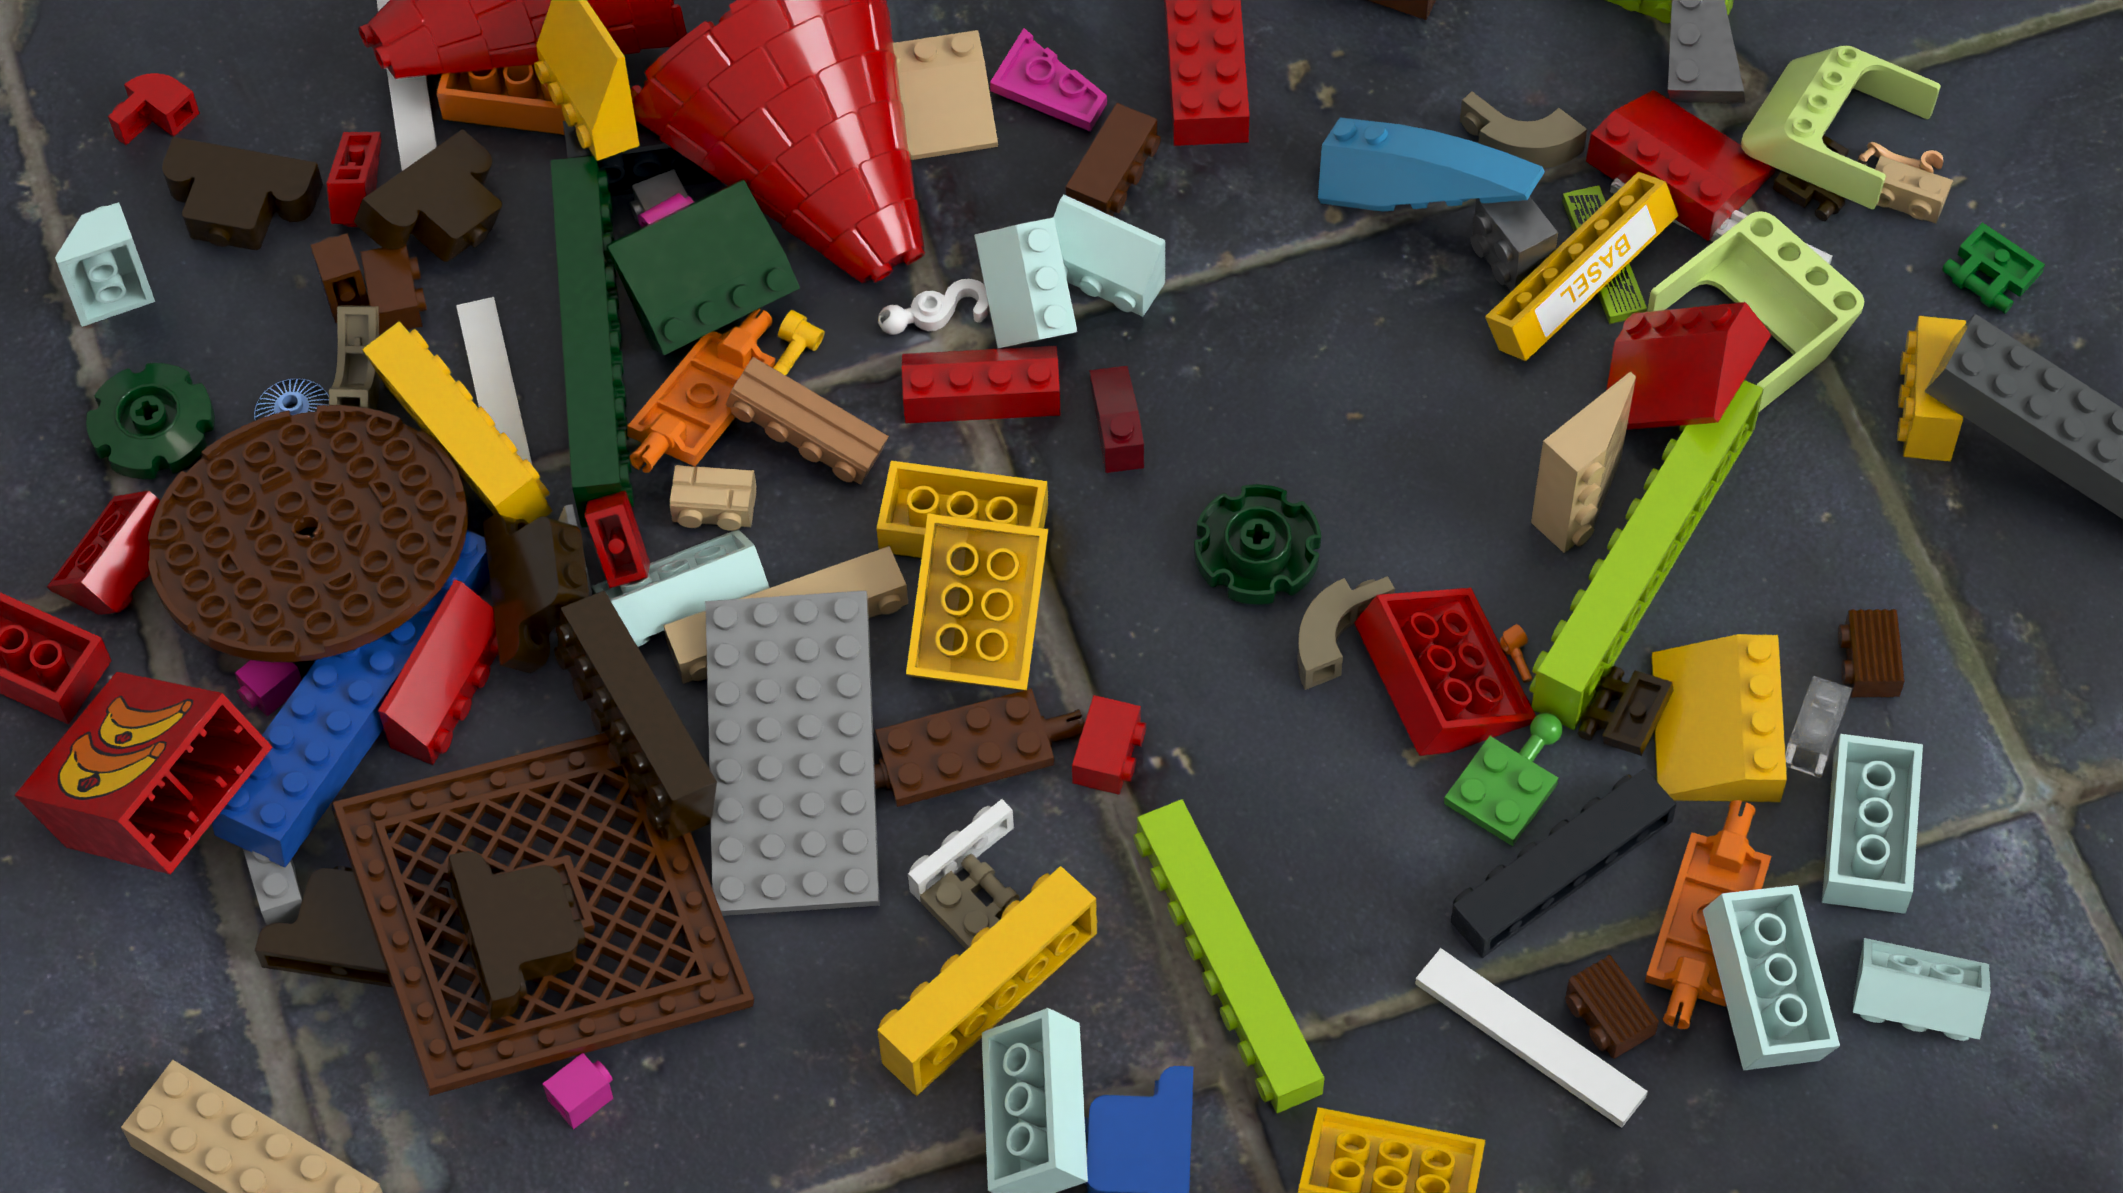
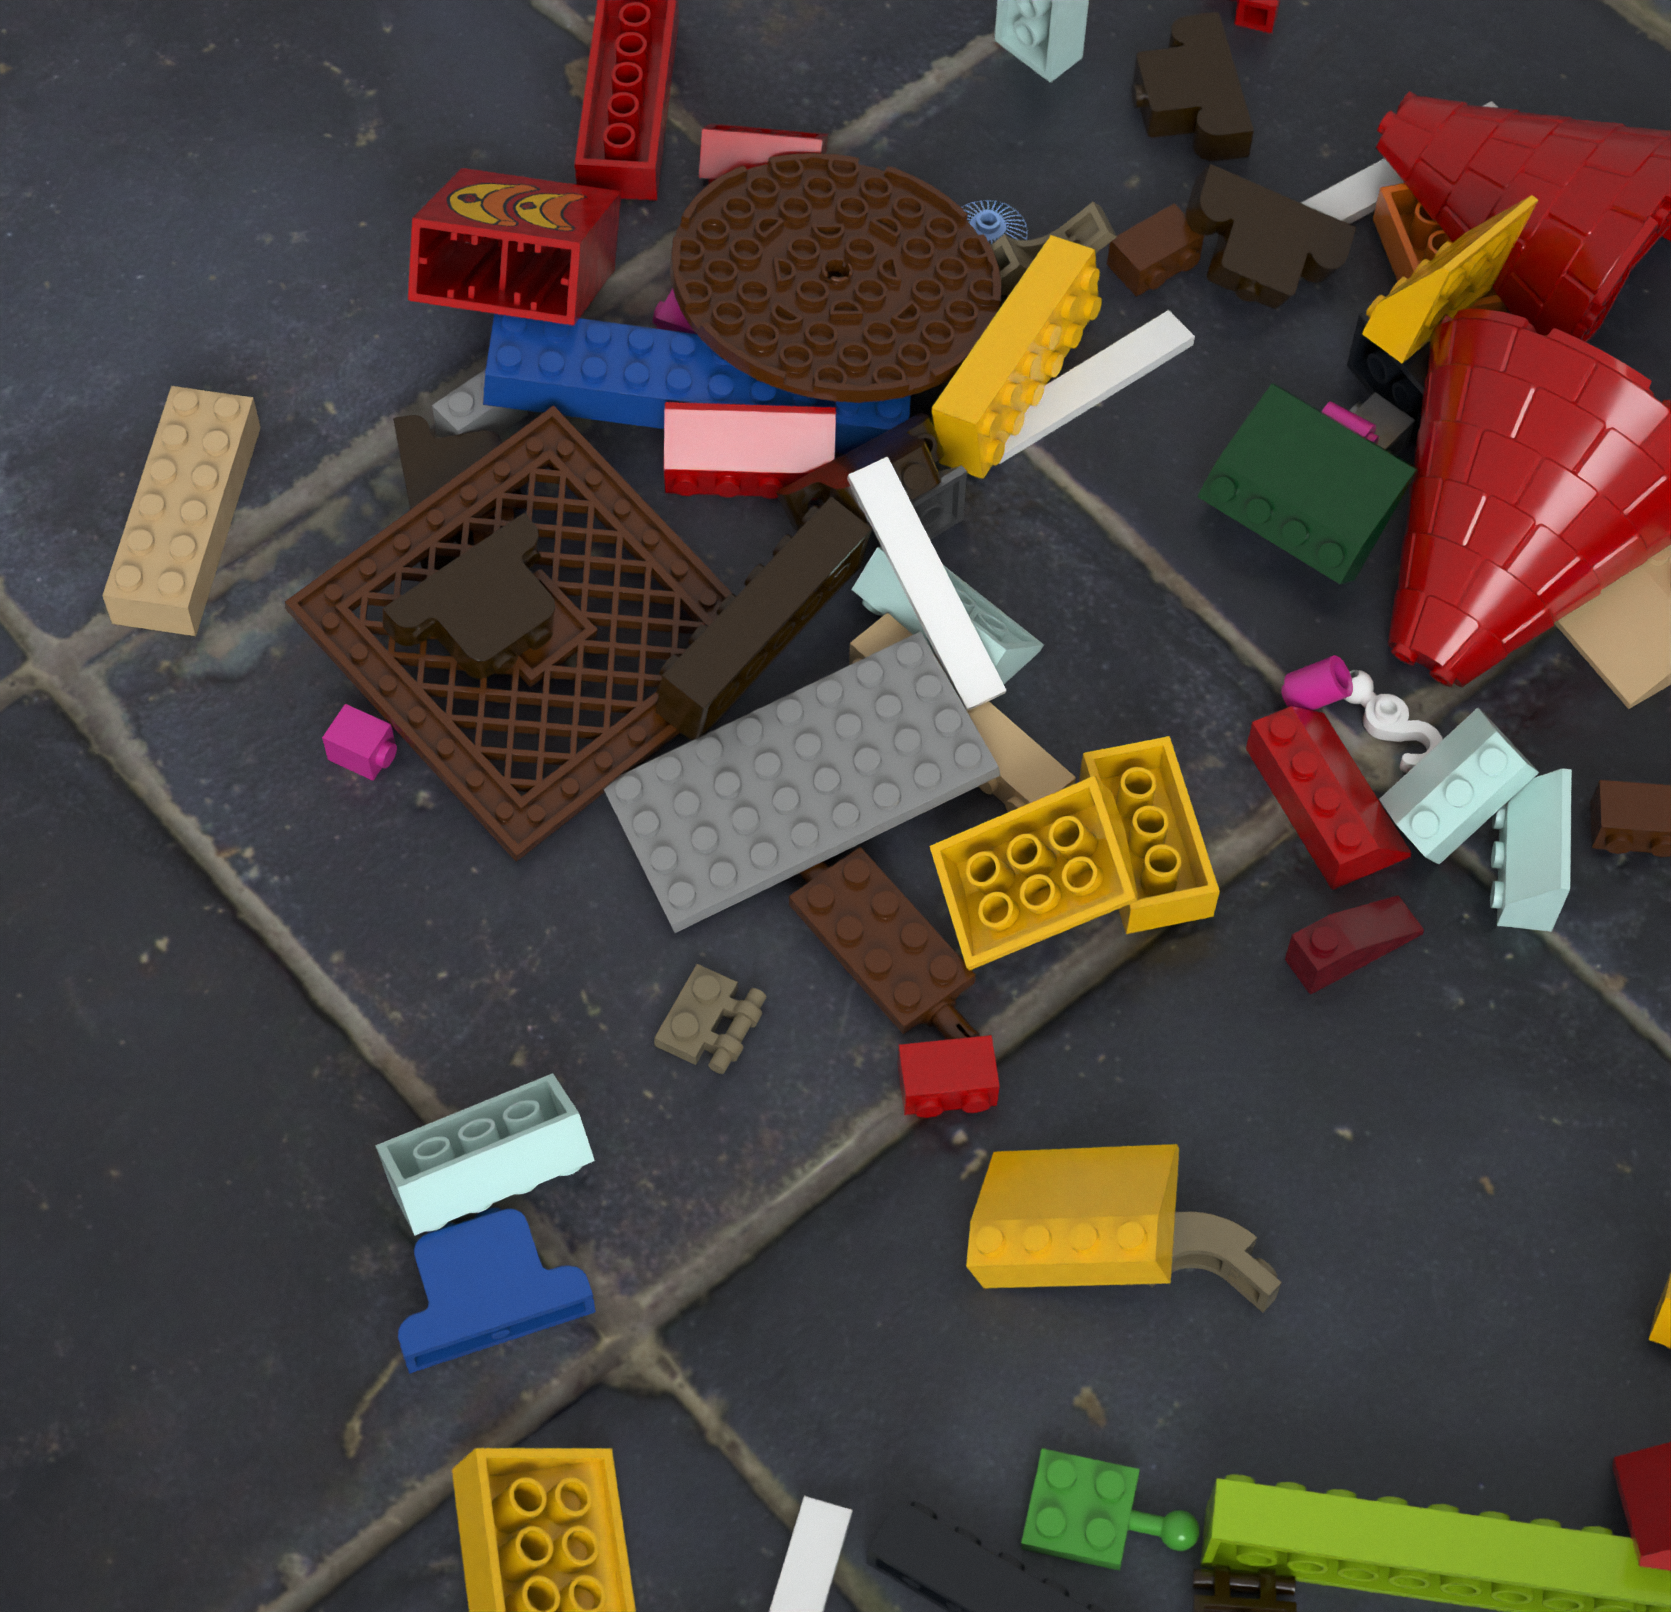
camera: 65 degrees right, 0 degrees up
dark green piece [86,363,215,479] -> none
reddish brown brick [310,233,370,323] -> none
red slope [327,132,381,227] -> none
dark green brick [551,156,634,528] -> none
red brick [585,490,650,588] -> none
orange plate [627,308,775,473] -> none
tan brick [670,465,757,531] -> none
medium nougat brick [726,357,889,485] -> none
yellow brick [773,310,825,375] -> none
yellow brick [877,866,1097,1096] -> none
white plate [908,799,1014,901] -> none
lime brick [1133,799,1324,1113] -> none
dark green piece [1194,484,1321,605] -> none
red slope [1354,588,1536,756] -> none
orange hand [1500,624,1533,683] -> none
tan slope [1531,372,1636,553] -> none
none -> white tile [847,456,1006,711]
none -> yellow slope [966,1144,1179,1288]
none -> dark pink brick [1281,655,1353,710]

